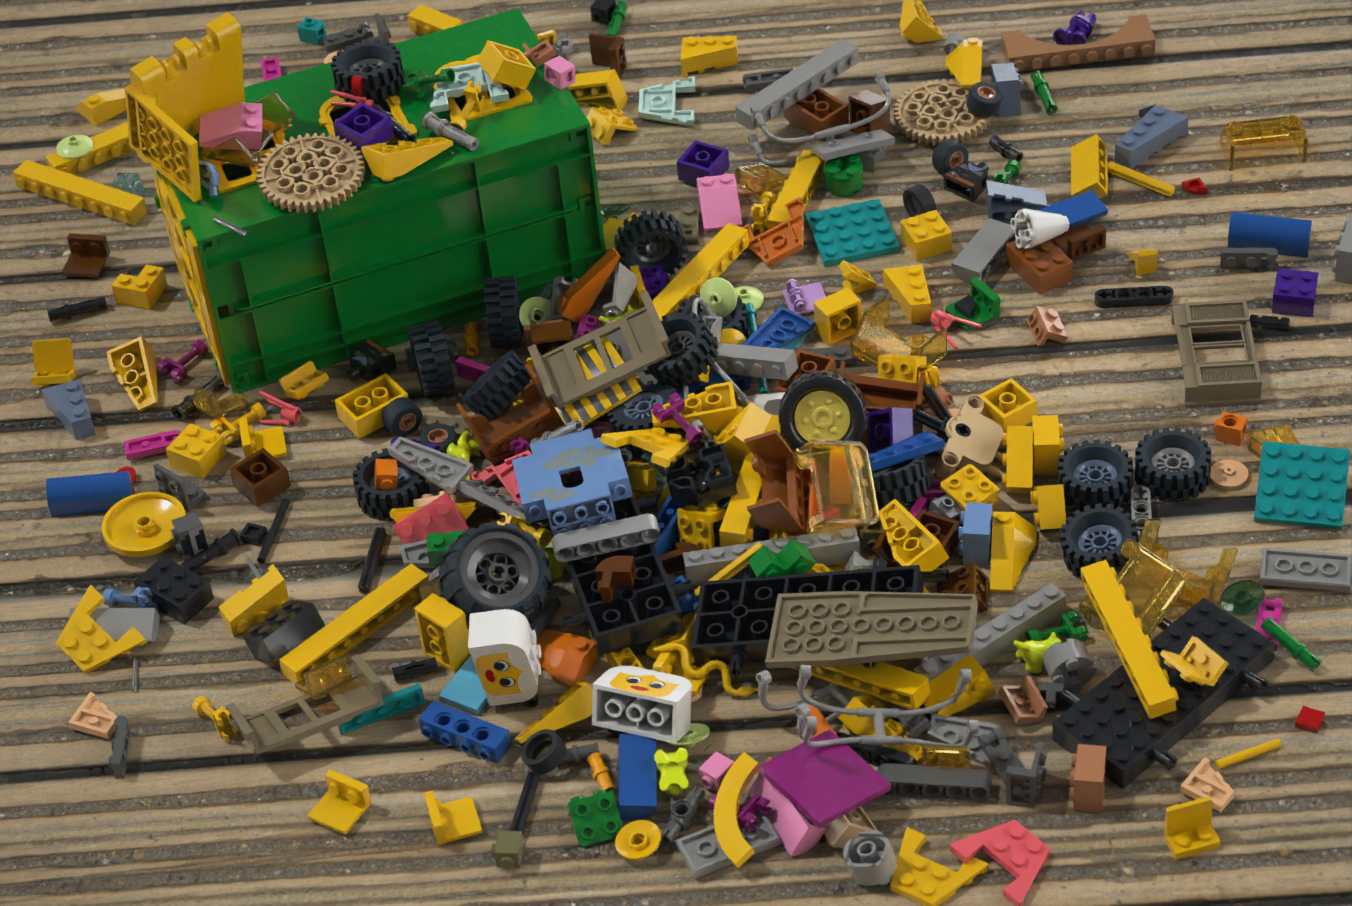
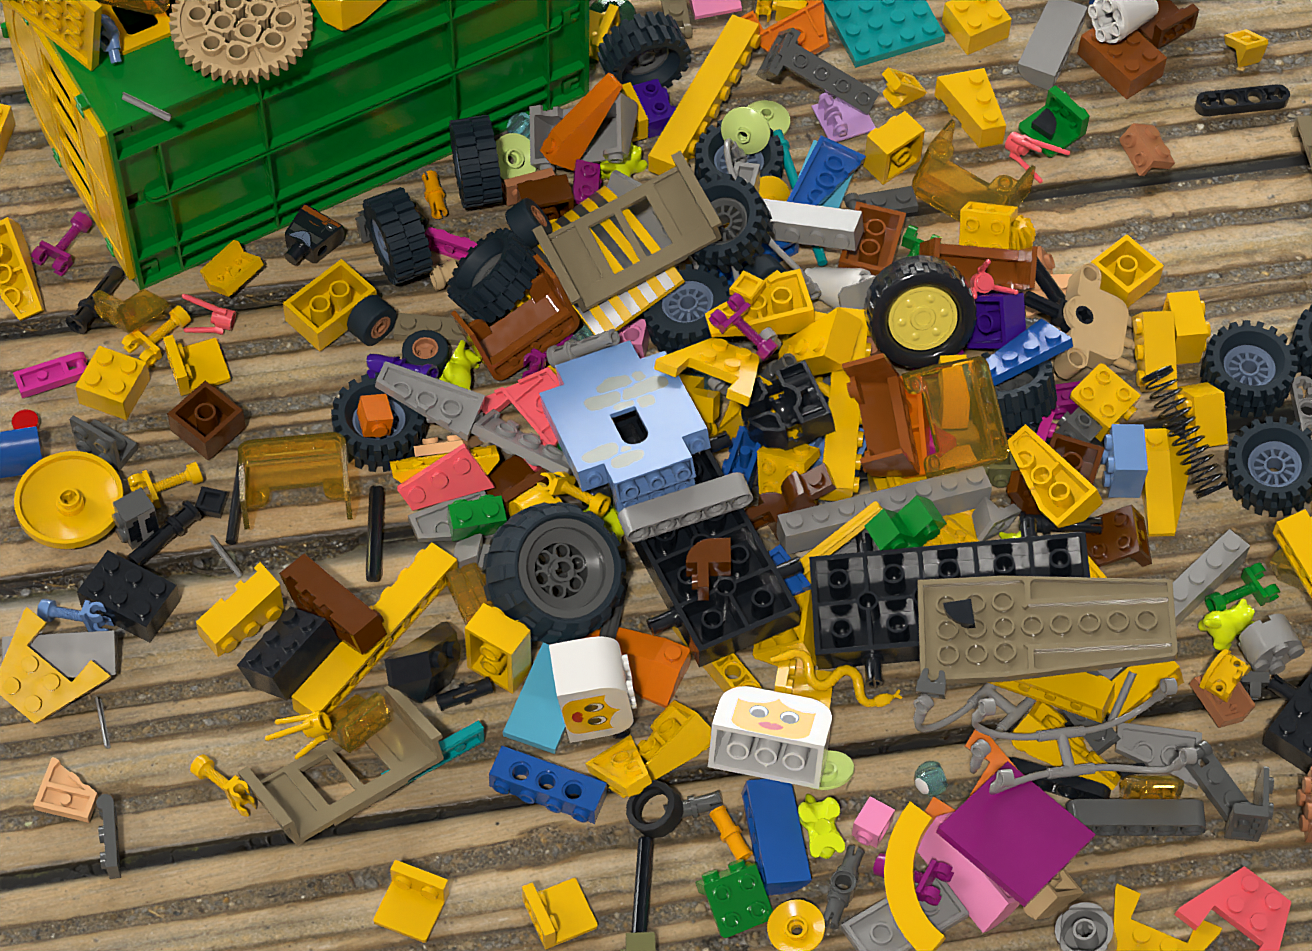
camera: 15 degrees left, 15 degrees up
none -> yellow bar [127,461,203,509]
none -> clear yellow windscreen [238,432,353,530]
none -> yellow plant [265,710,332,760]
none -> reddish brown wedge [279,554,387,655]
none -> black wedge [384,622,461,703]
none -> tan wheel [429,259,458,291]
none -> black wheel [505,198,552,249]
none -> yellow wing [585,735,652,797]
none -> yellow tile [729,270,766,305]
none -> dark grey bracket [756,27,879,115]
none -> reddish brown brick [781,463,837,512]
none -> clear light blue piece [914,761,948,797]
none -> dark grey tile [916,668,947,699]
none -> black tile [943,599,976,628]
none -> coral plant [970,259,1019,299]
none -> light grey piece [1107,671,1137,721]
none -> black piece [1141,365,1228,499]
none -> yellow piece [1199,649,1251,703]

